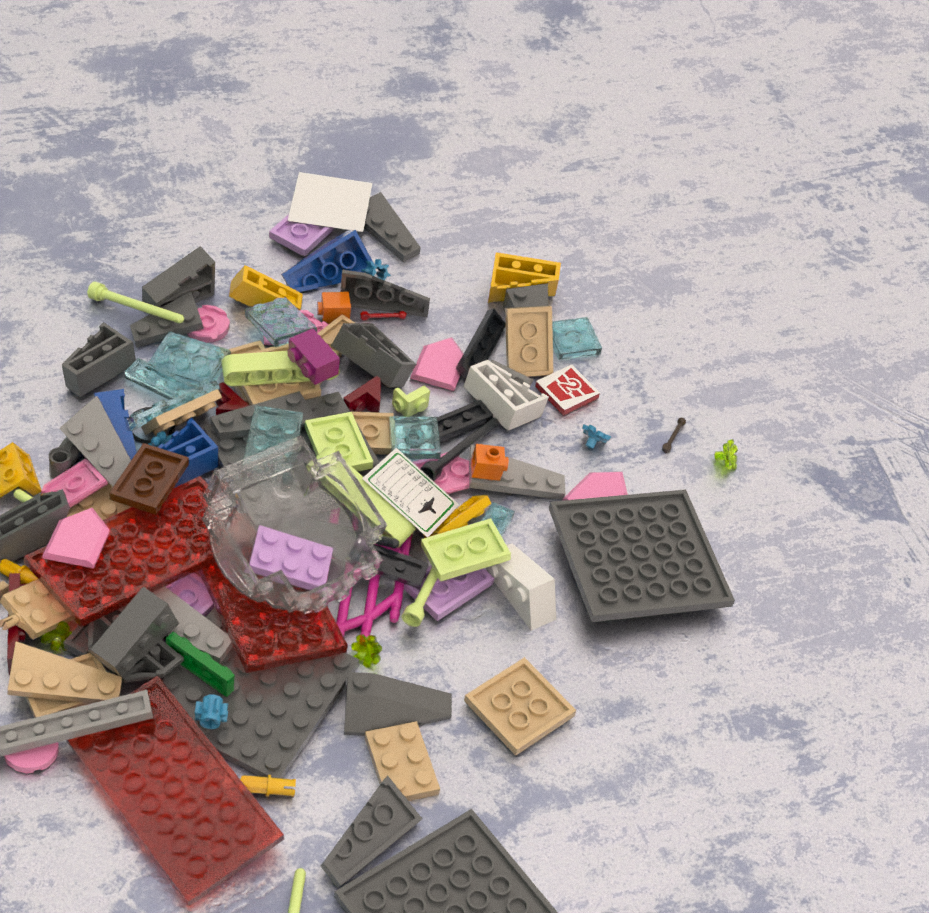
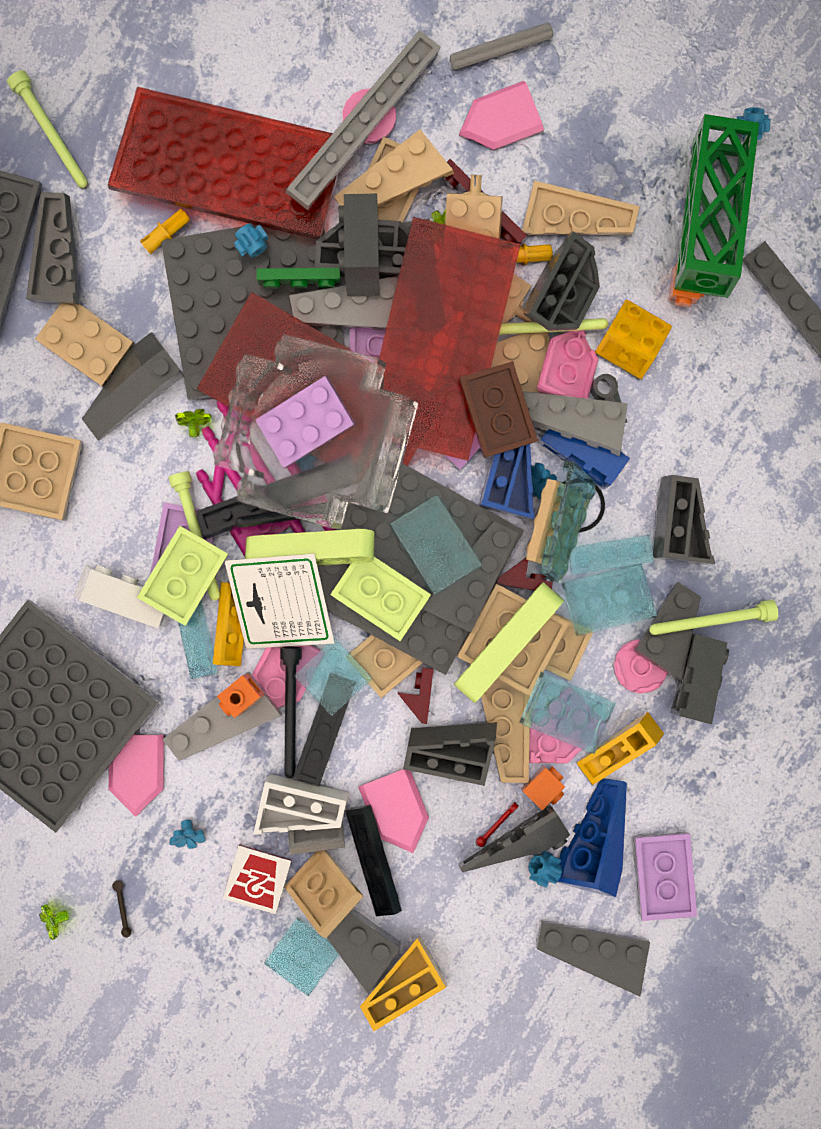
camera: 145 degrees right, 40 degrees up
bright pink tile [42,508,110,568] -> none
magenta brick [287,328,340,385] -> none
white sticker [288,172,372,232] -> none
yellowish green bracket [392,385,430,419] -> none

